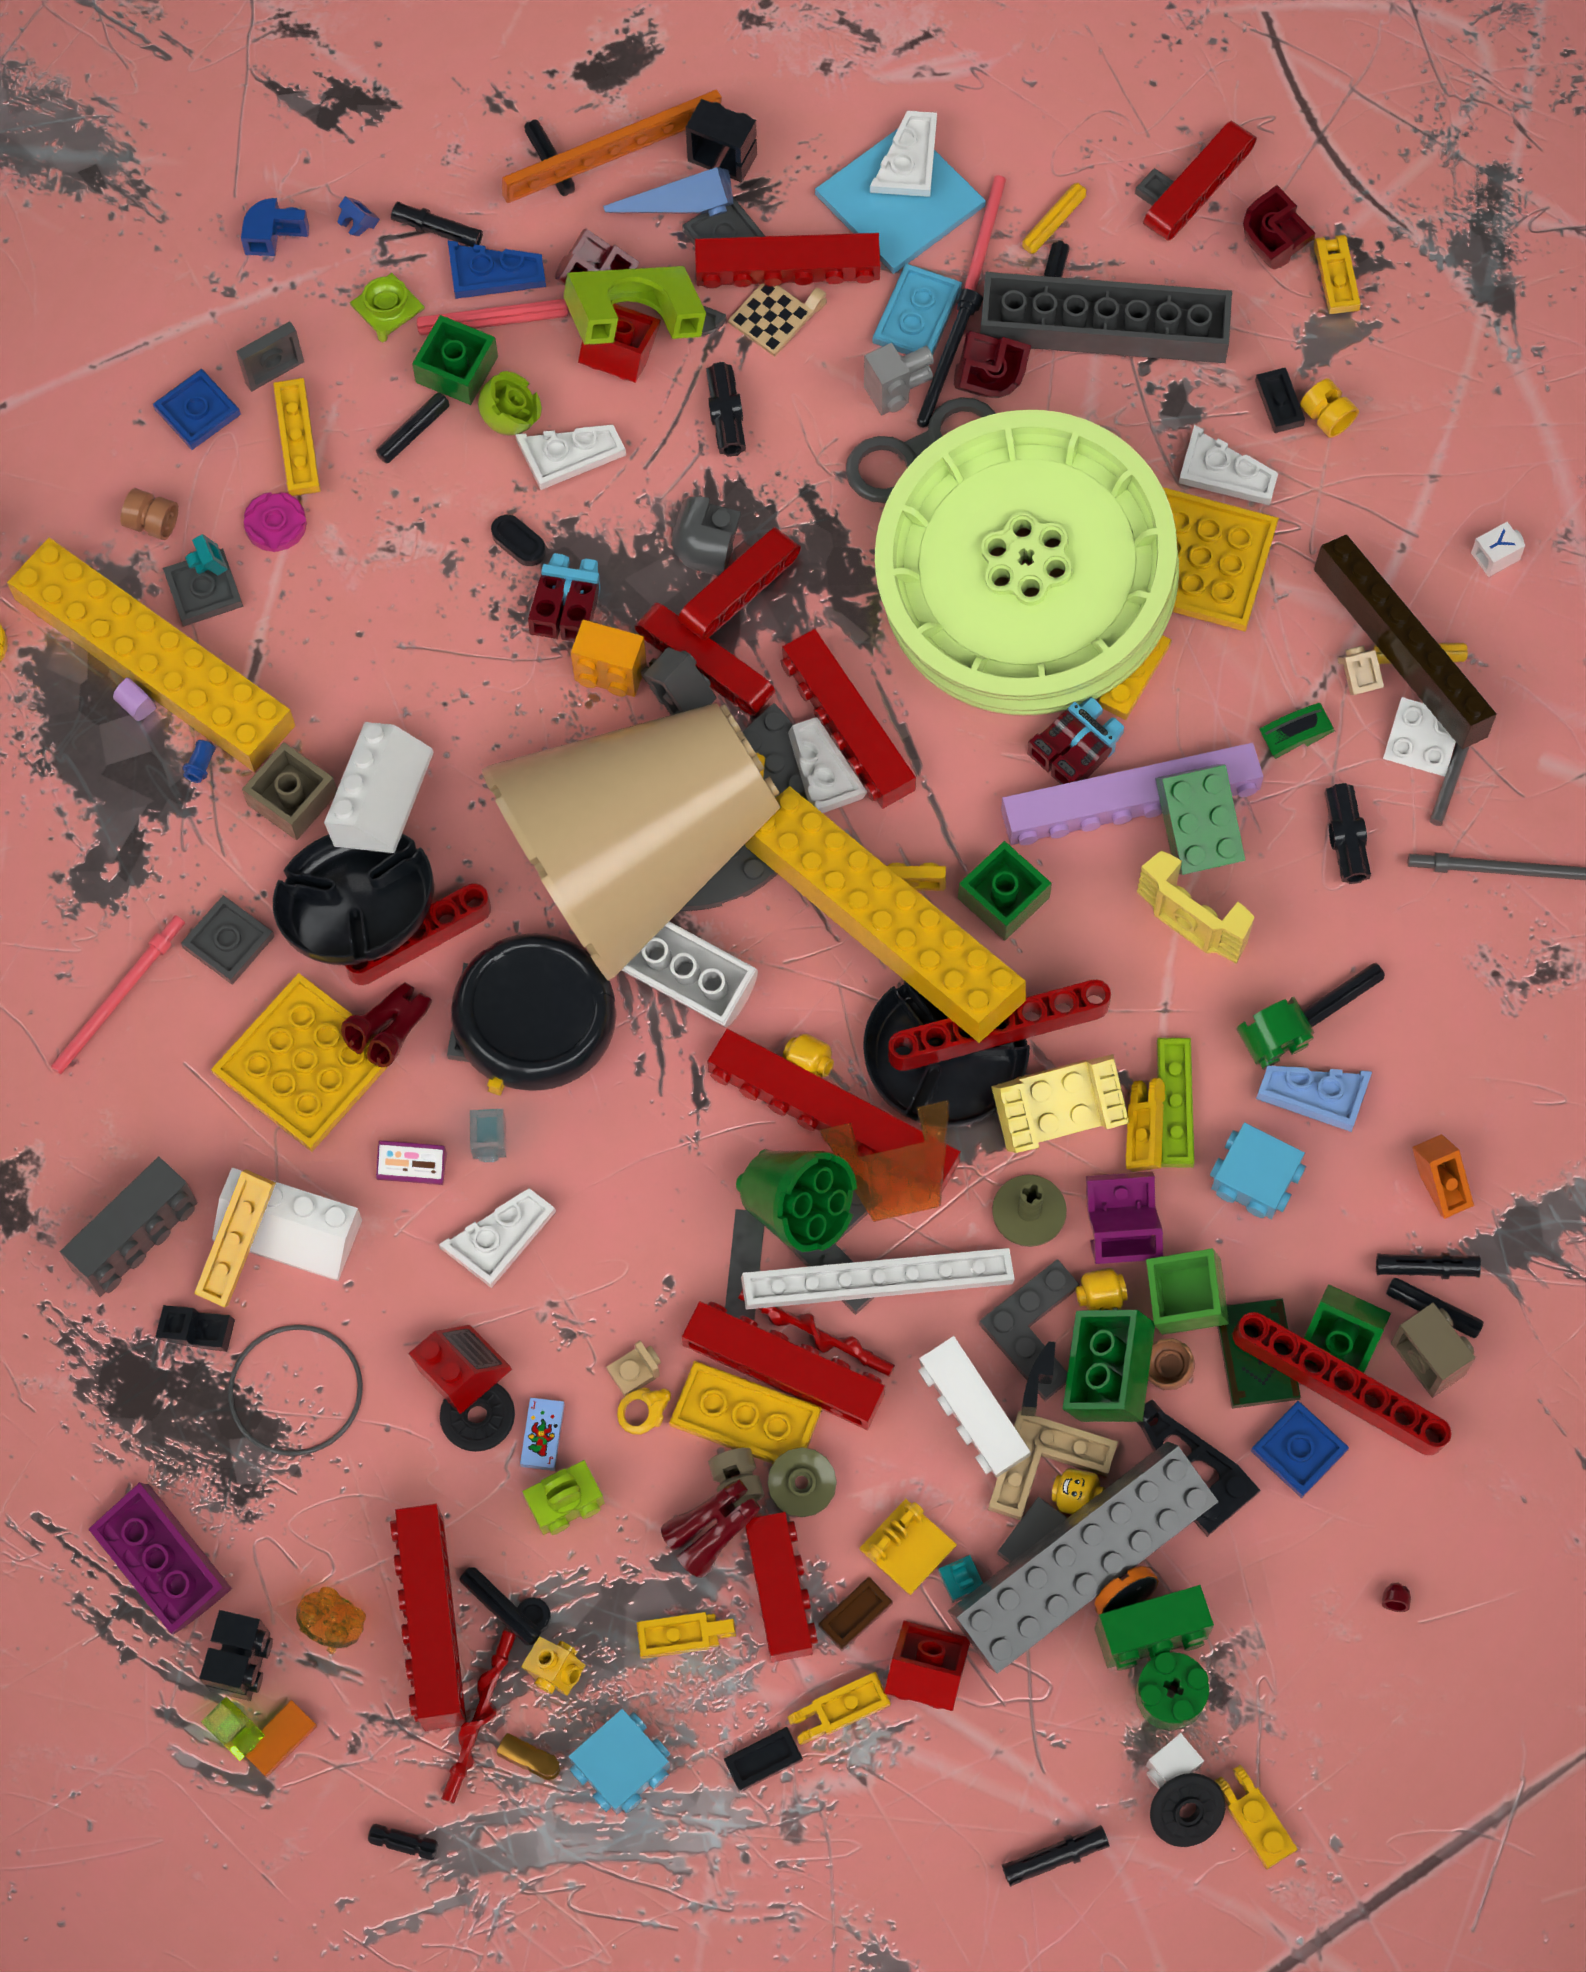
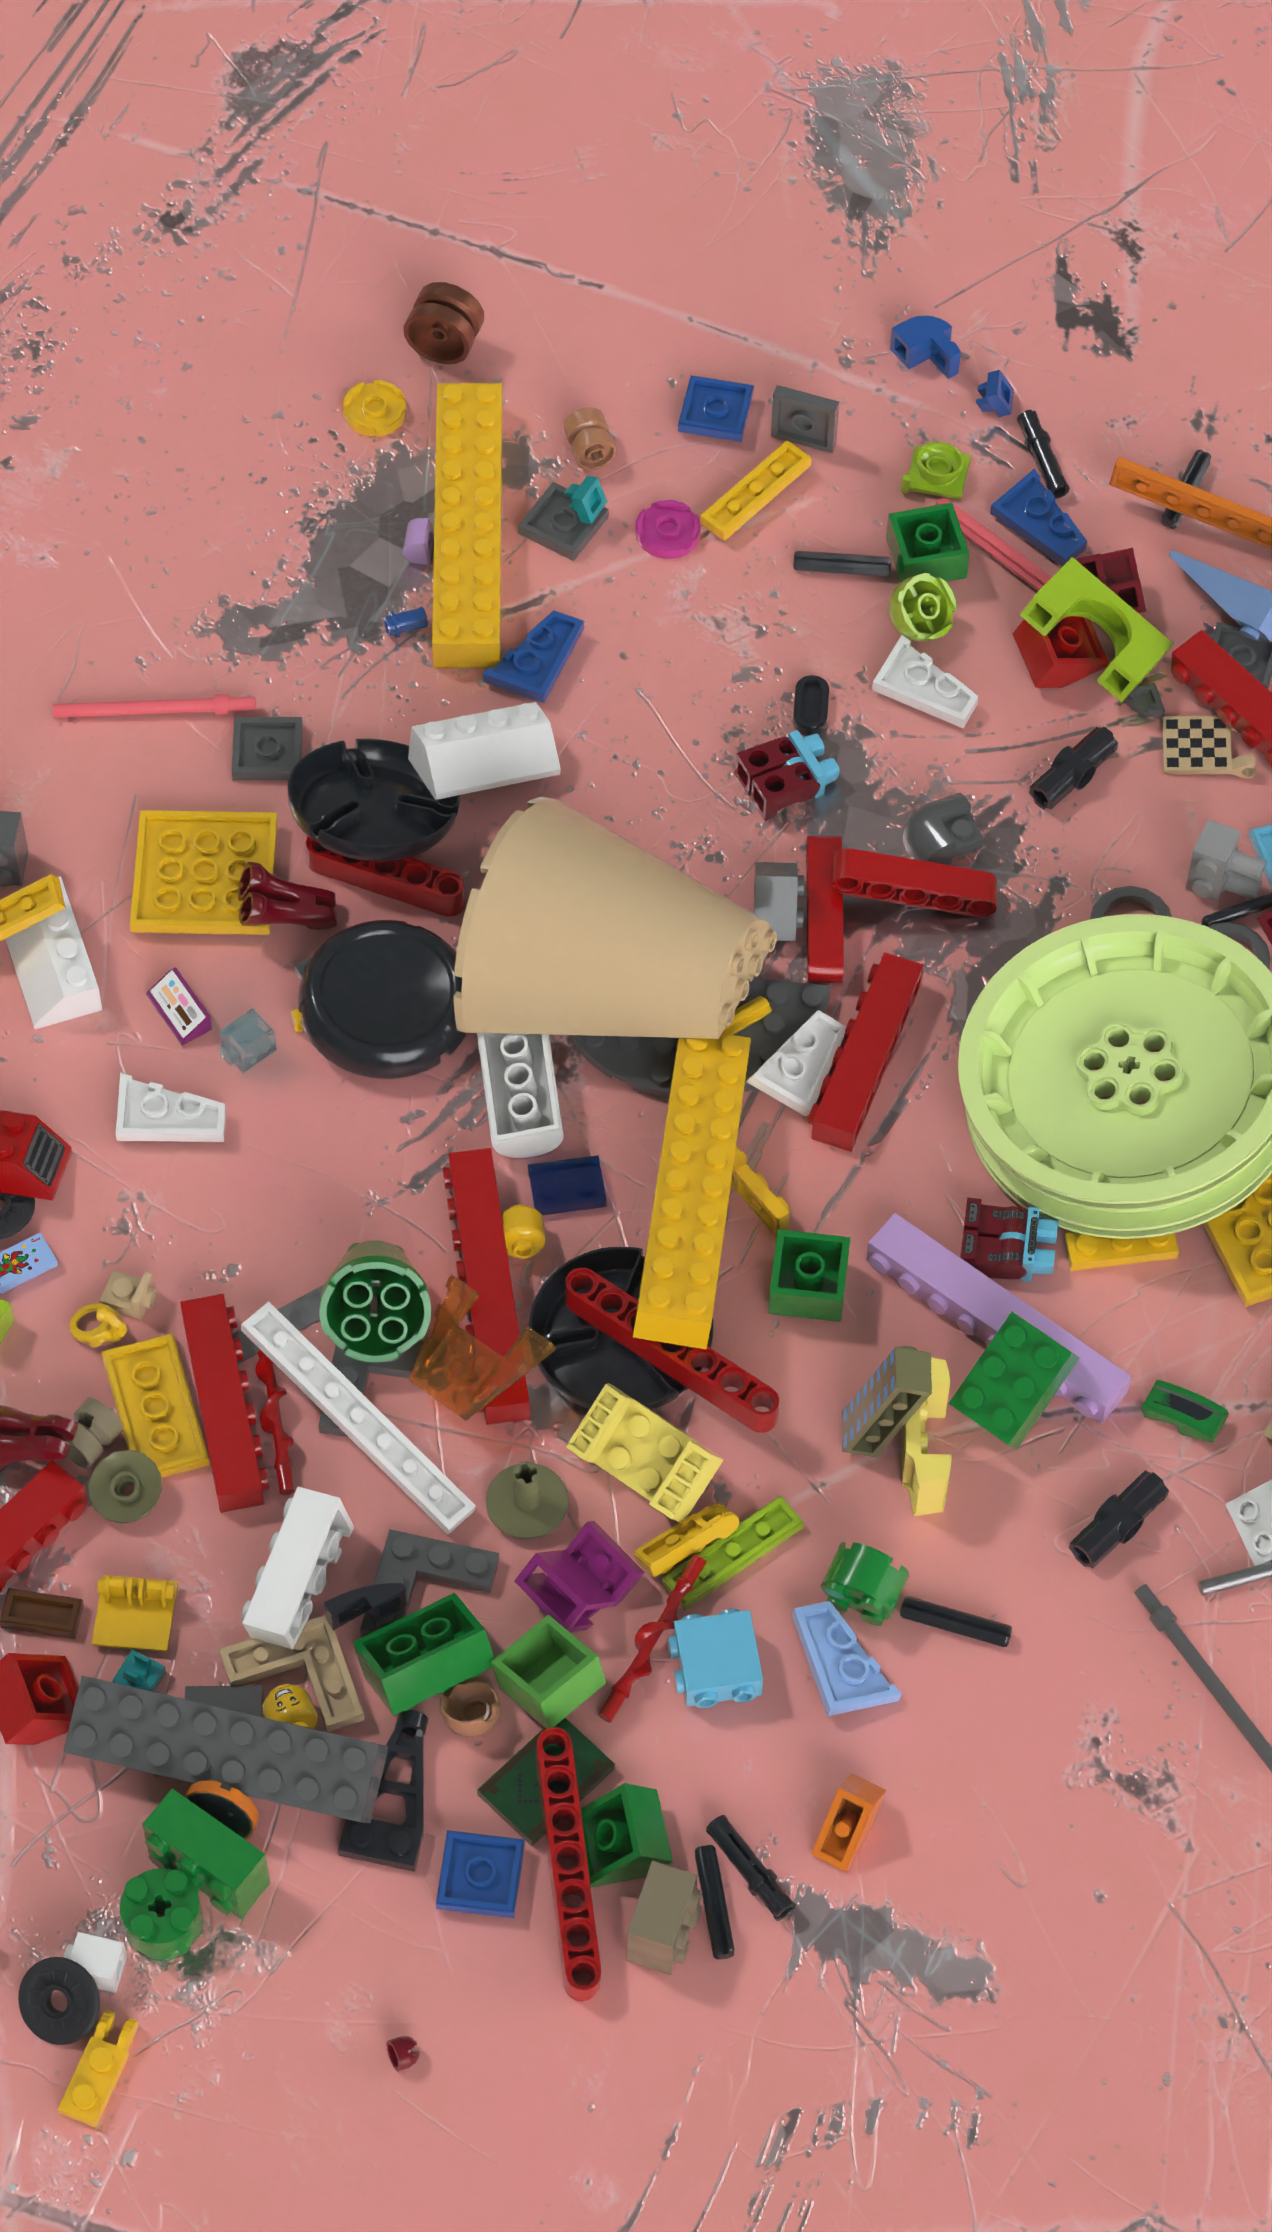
camera: 50 degrees right, 10 degrees down
dark tan brick [242,742,337,840] -> none
light orange brick [571,619,647,697] -> none
yellow head [1075,1268,1128,1310] -> none
none -> blue wing [482,610,584,703]
none -> clear blue plate [528,1155,607,1215]
none -> red piece [598,1555,707,1723]
none -> olive brick [842,1346,932,1458]

